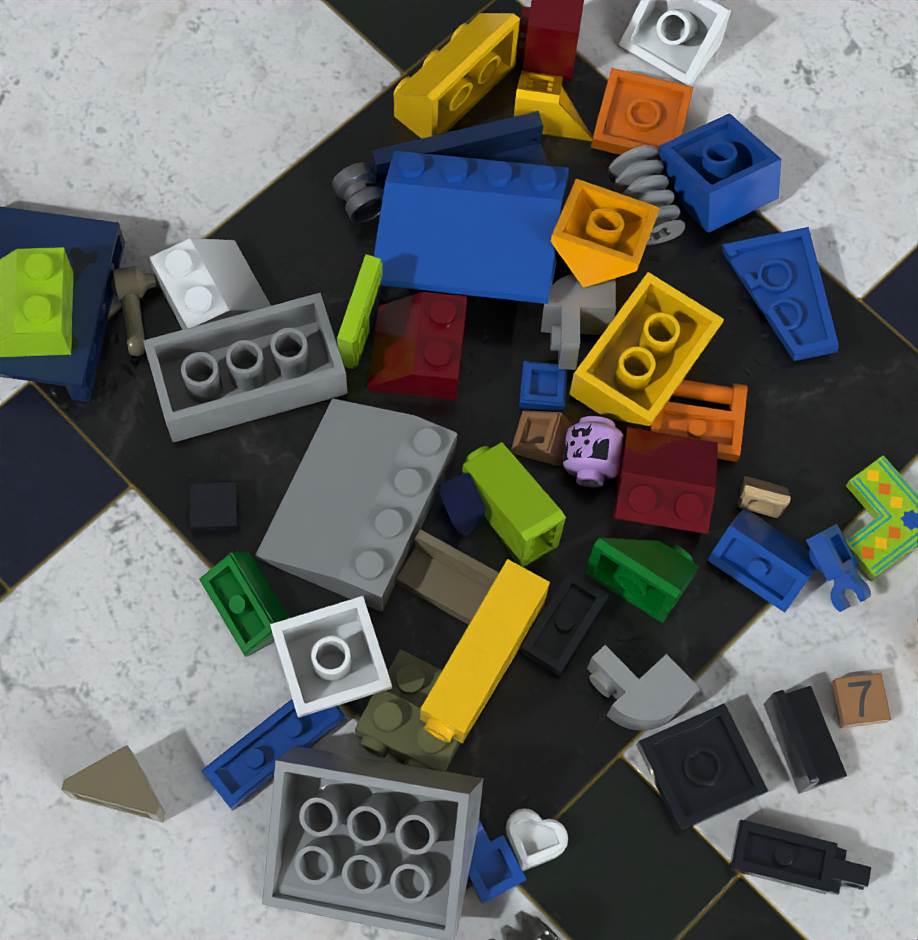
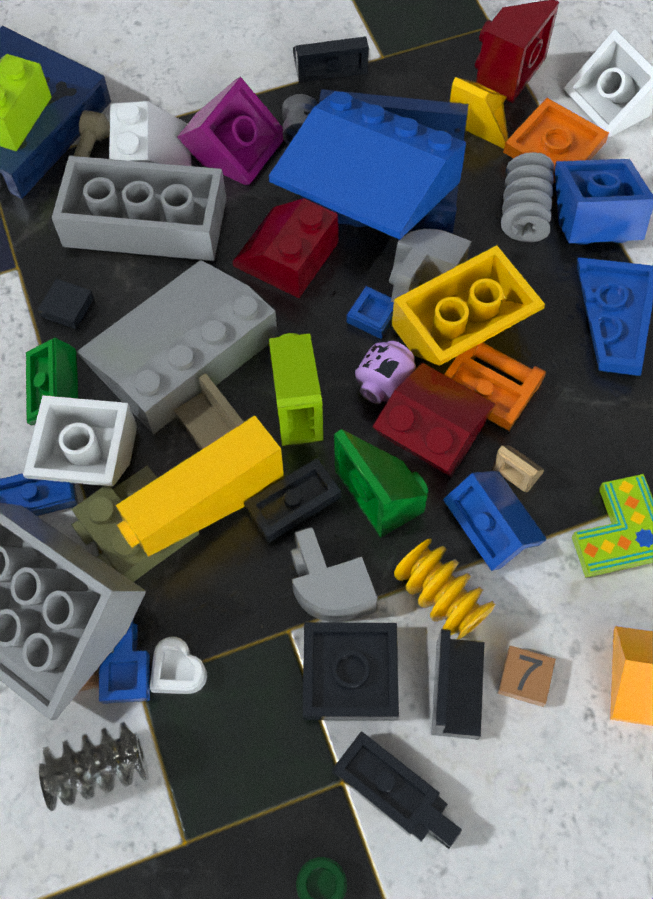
camera: 30 degrees right, 5 degrees down
lime tile [337,254,383,369] -> none
yellow slope [393,13,520,139] -> none
clear blue slope [437,473,486,537] -> none
medium nougat slope [511,411,573,466] -> none
light orange slope [550,179,660,288] -> none
blue plate [806,524,871,612] -> none
none -> magenta slope [177,76,284,185]
none -> black panel [293,36,369,83]
none -> yellow piece [394,538,496,640]

